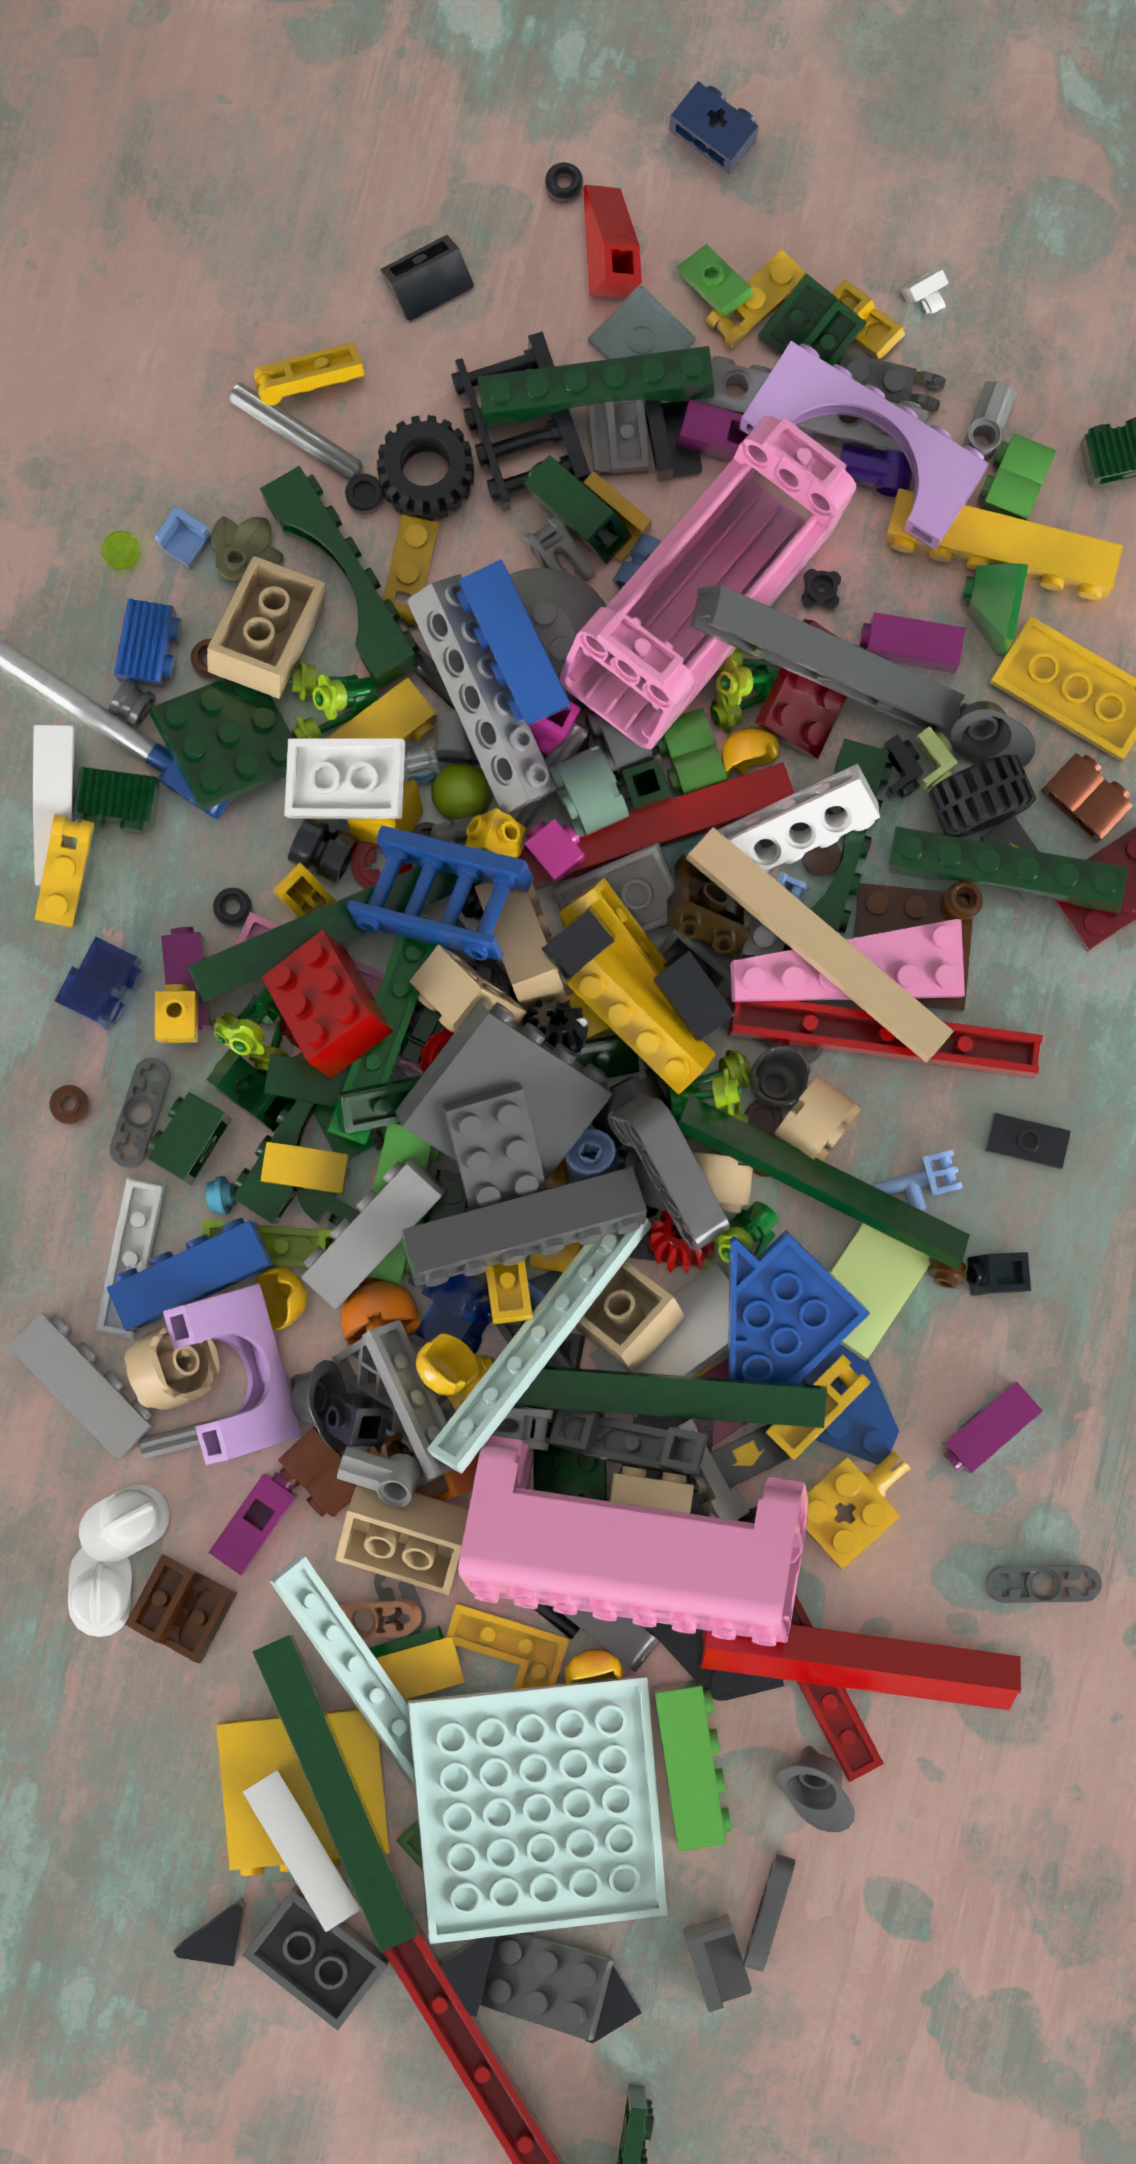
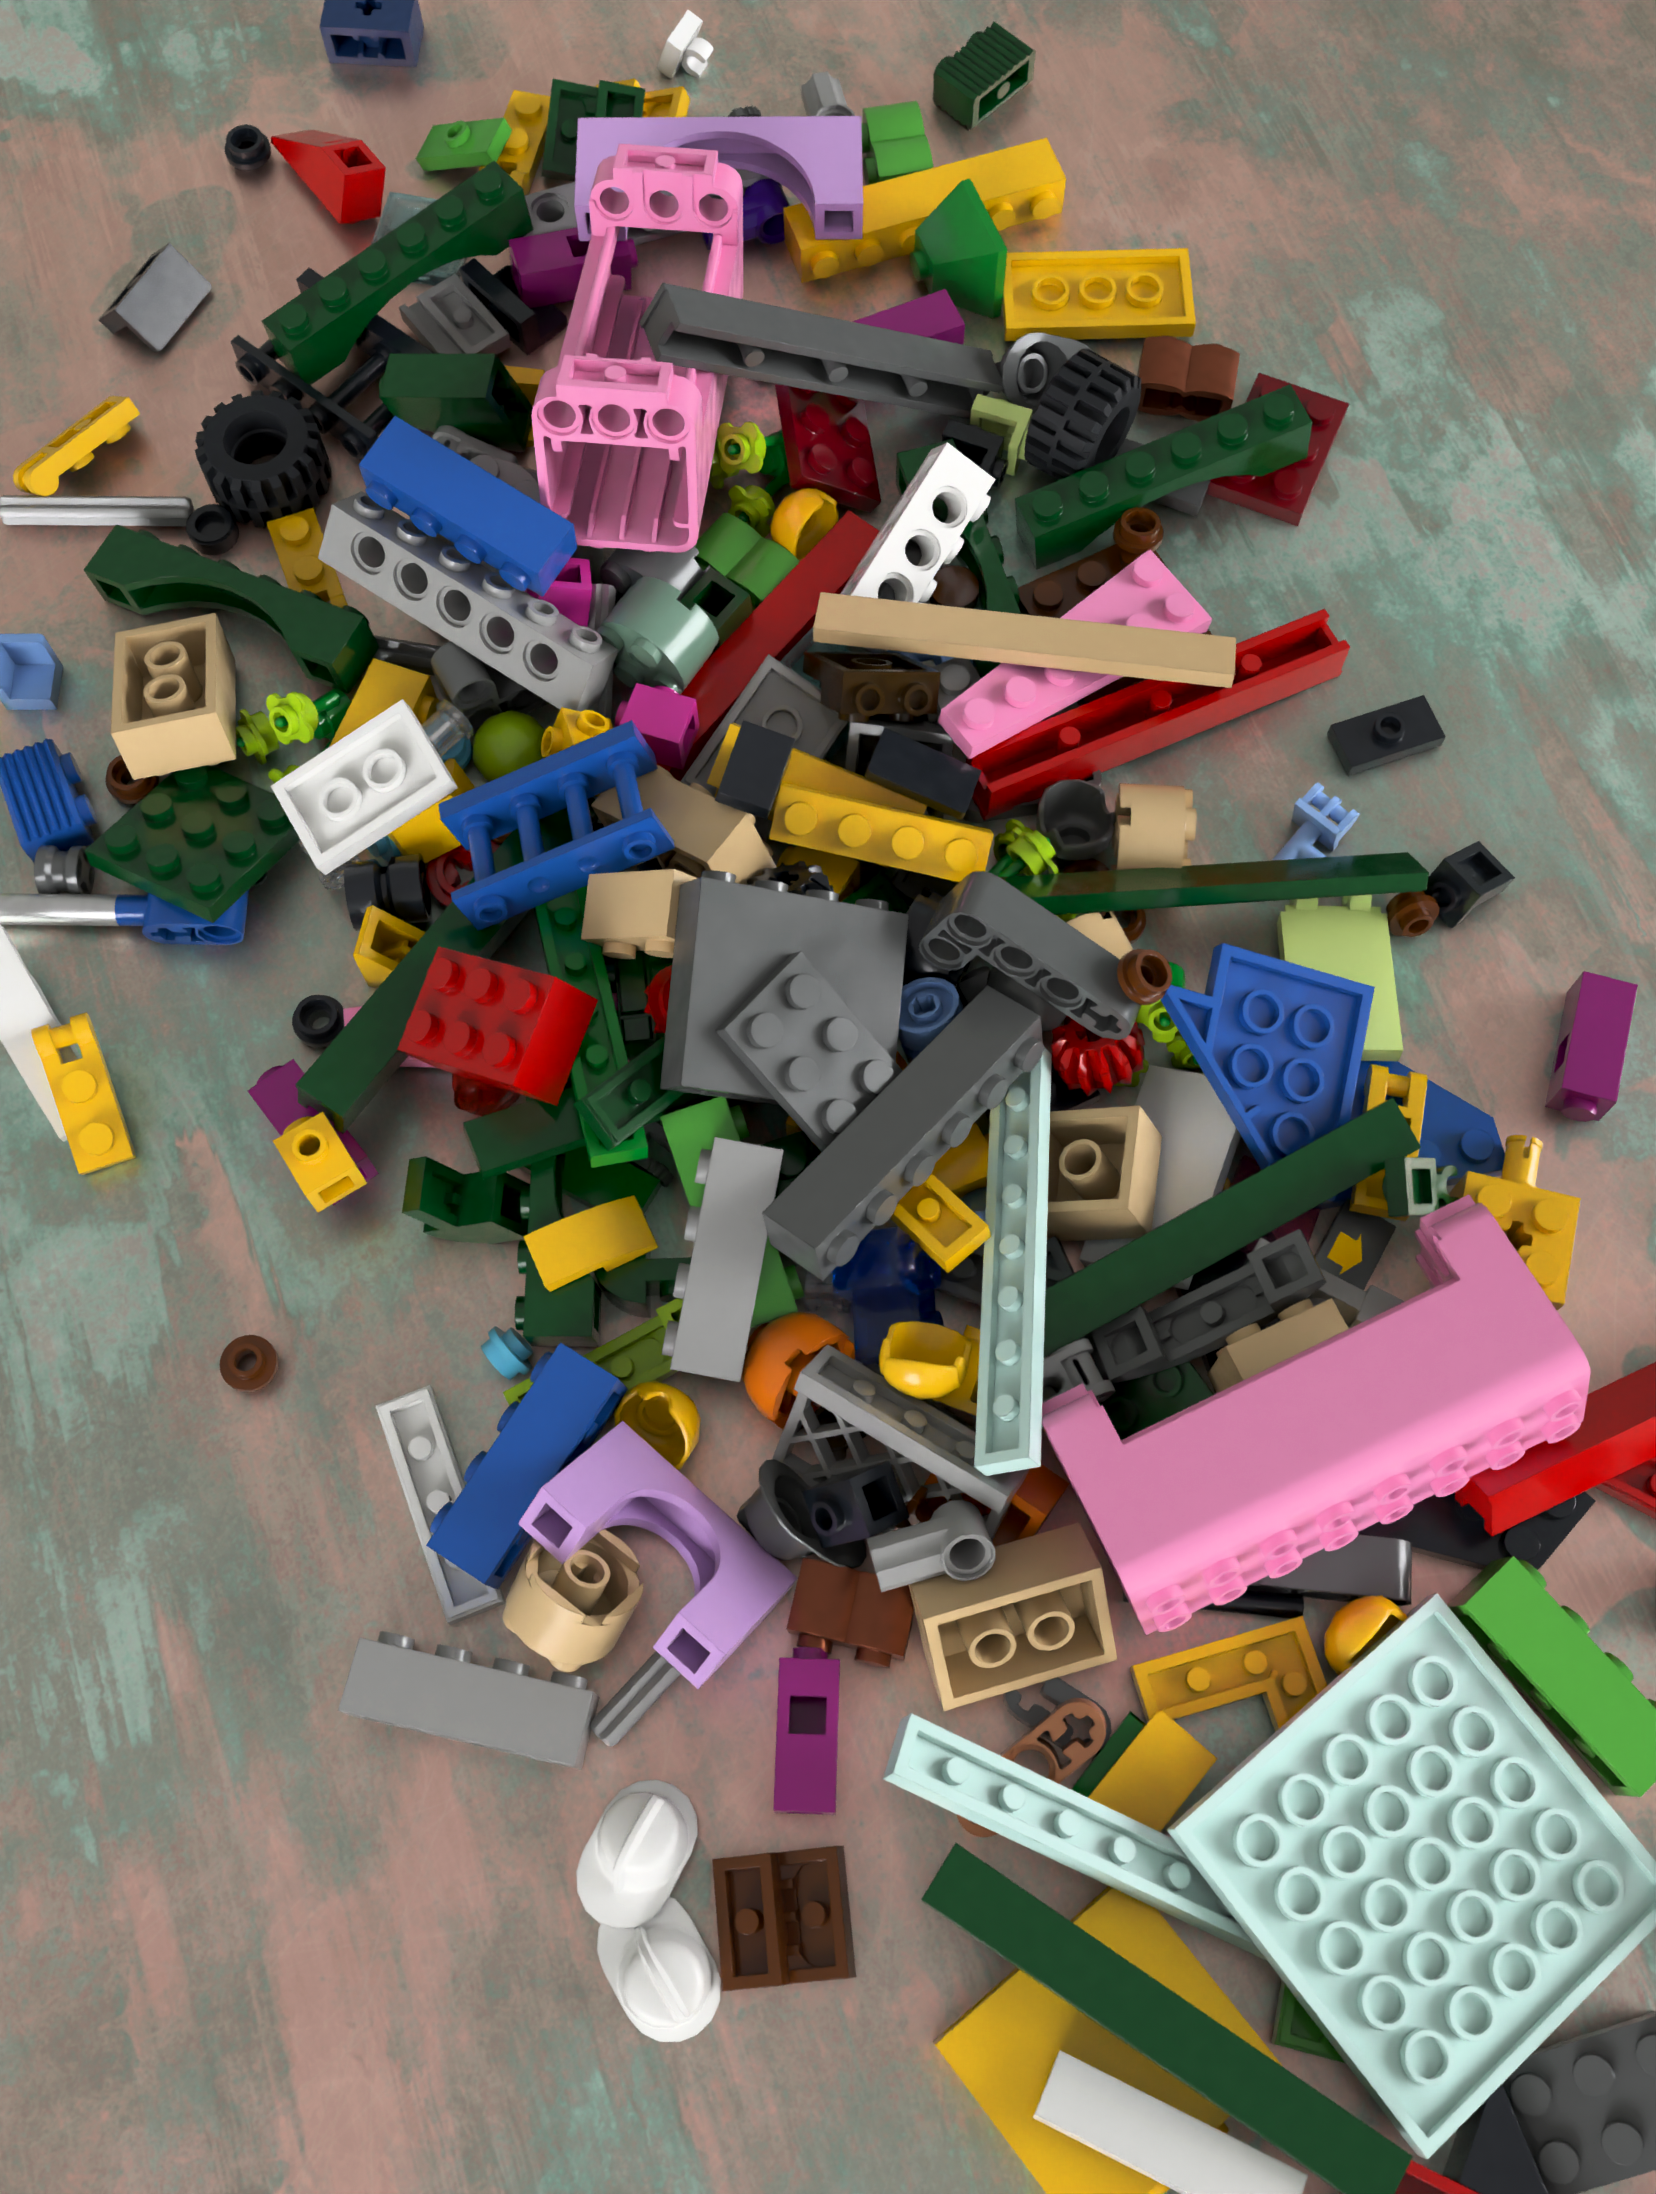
camera: 30 degrees left, 15 degrees down
clear blue brick [55,936,143,1031] -> none
dark green brick [73,767,160,833] -> none
dark grey beam [110,1058,171,1168] -> none
dark green slope [147,1092,232,1186] -> none
olive plate [211,516,284,582] -> none
lime plant [211,985,289,1076] -> none
none -> reddish brown plate [1117,949,1172,1005]
none -> dark green plate [1382,1157,1459,1217]

